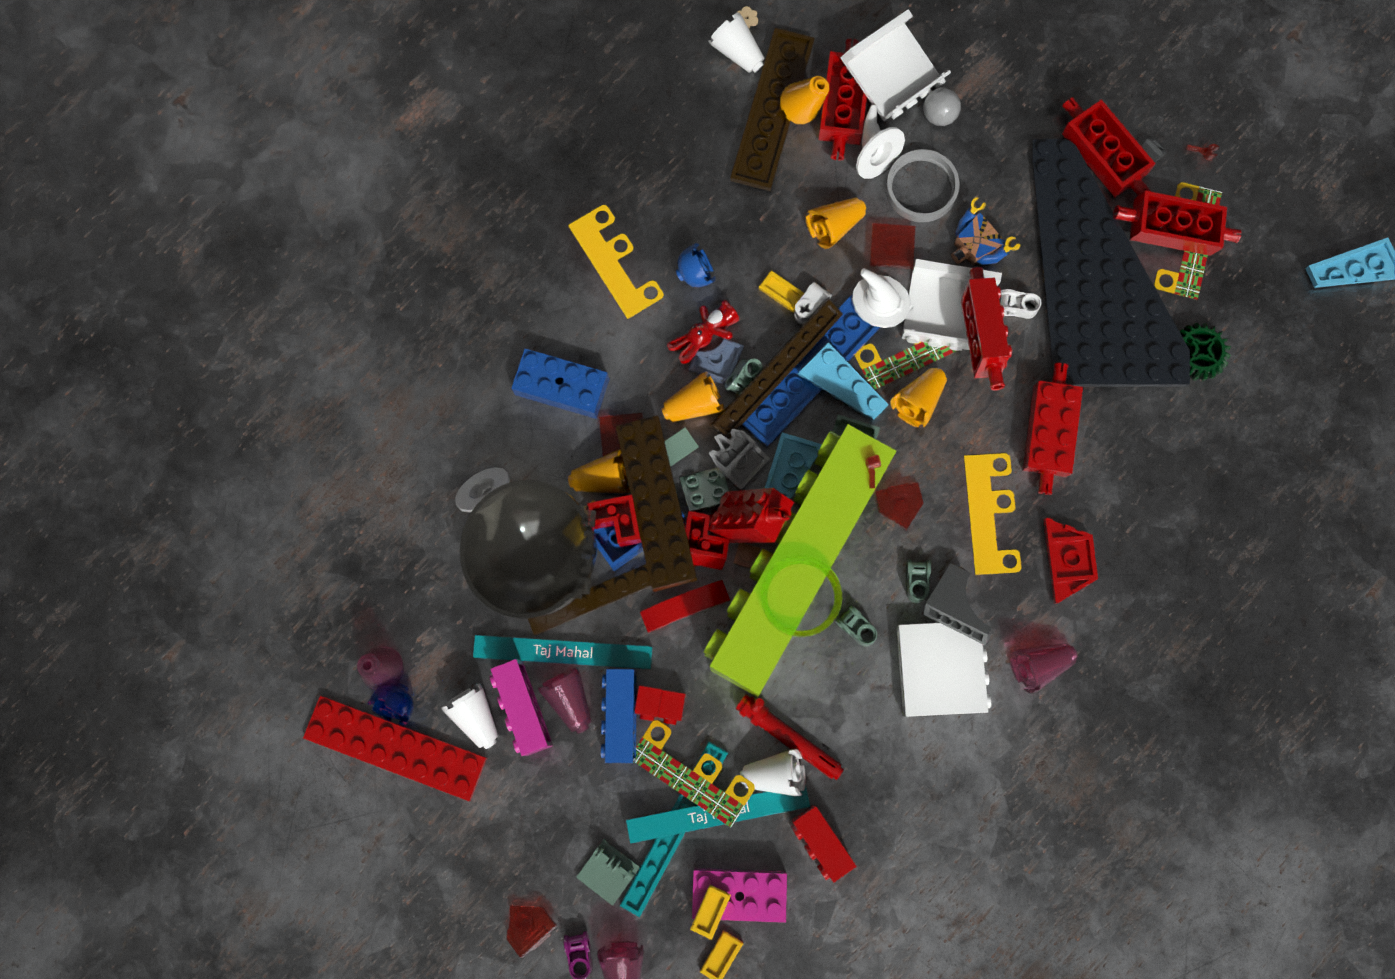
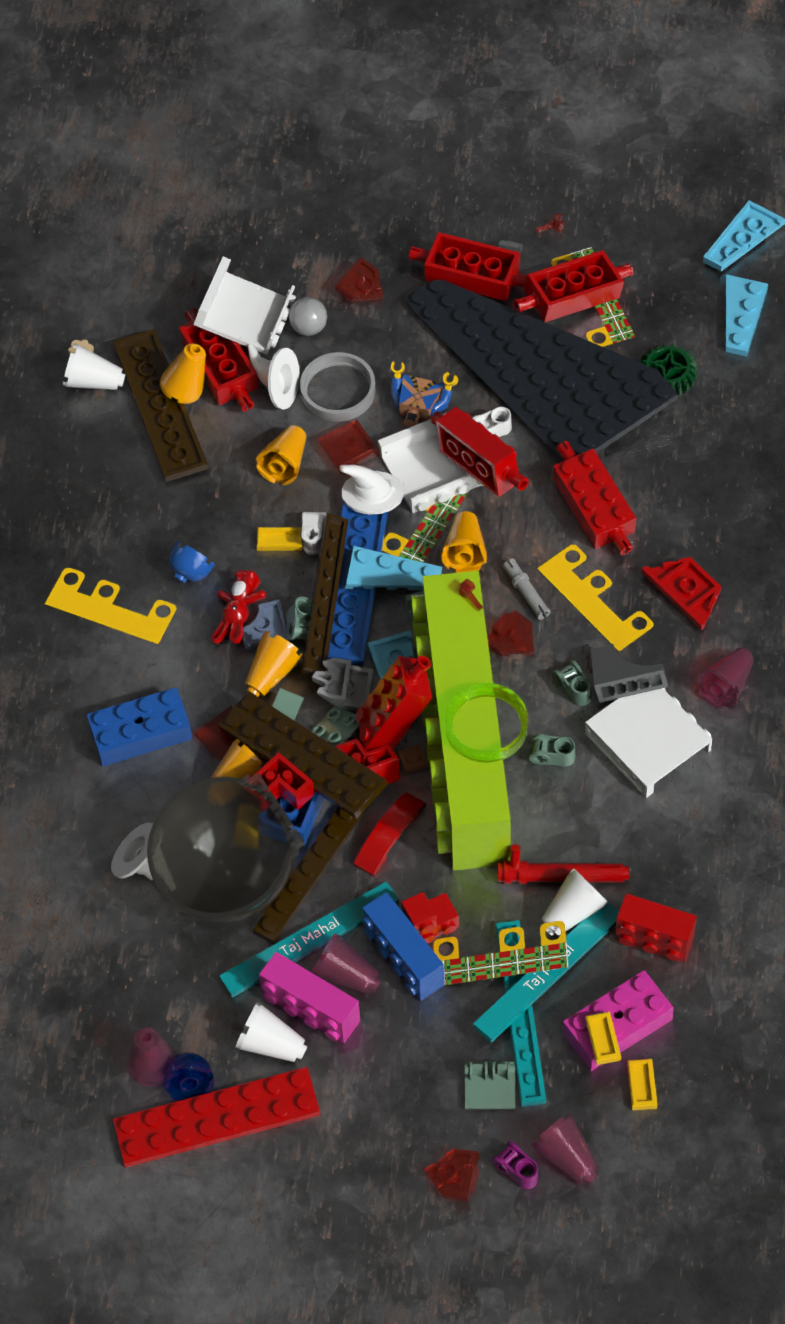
camera: 40 degrees left, 20 degrees down
none -> clear red plate [335,257,383,302]
none -> light grey pin [502,558,551,620]
none -> medium azure wing [726,274,768,357]

